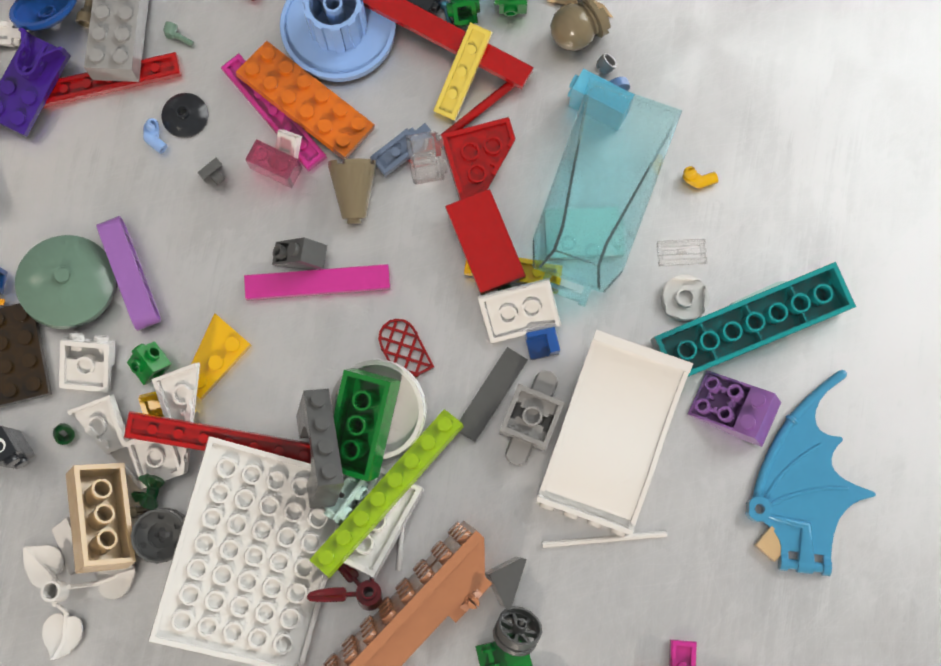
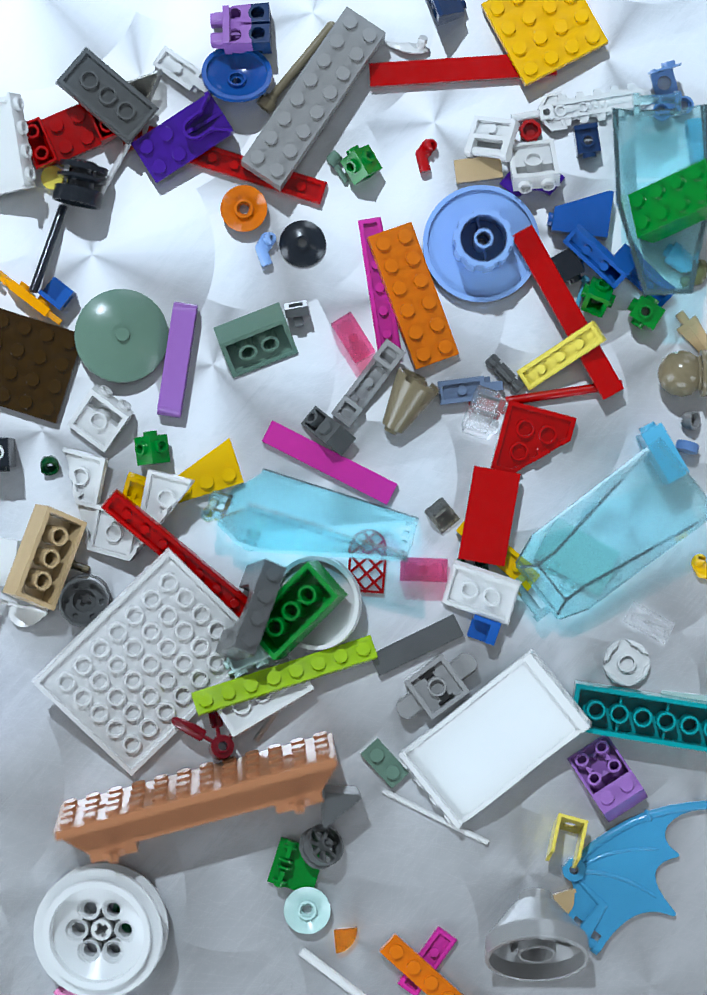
camera: 30 degrees right, 10 degrees up
dark green piece [131,473,165,510] -> none
white tile [274,129,302,160] -> none
none -> clear light blue windscreen [201,468,419,561]
none -> sand green slope [213,302,298,378]
none -> orange dish [220,185,267,232]
none -> light grey slope [331,339,406,427]
none -> green brick [340,144,383,185]
none -> sand green plate [360,737,409,788]
none -> clear pink brick [399,557,448,582]
none -> clear smoke slope [425,497,460,533]
none -> dark grey axle [485,354,524,394]
none -> light grey cone [485,888,590,981]
none -> light yellow piece [545,813,588,868]

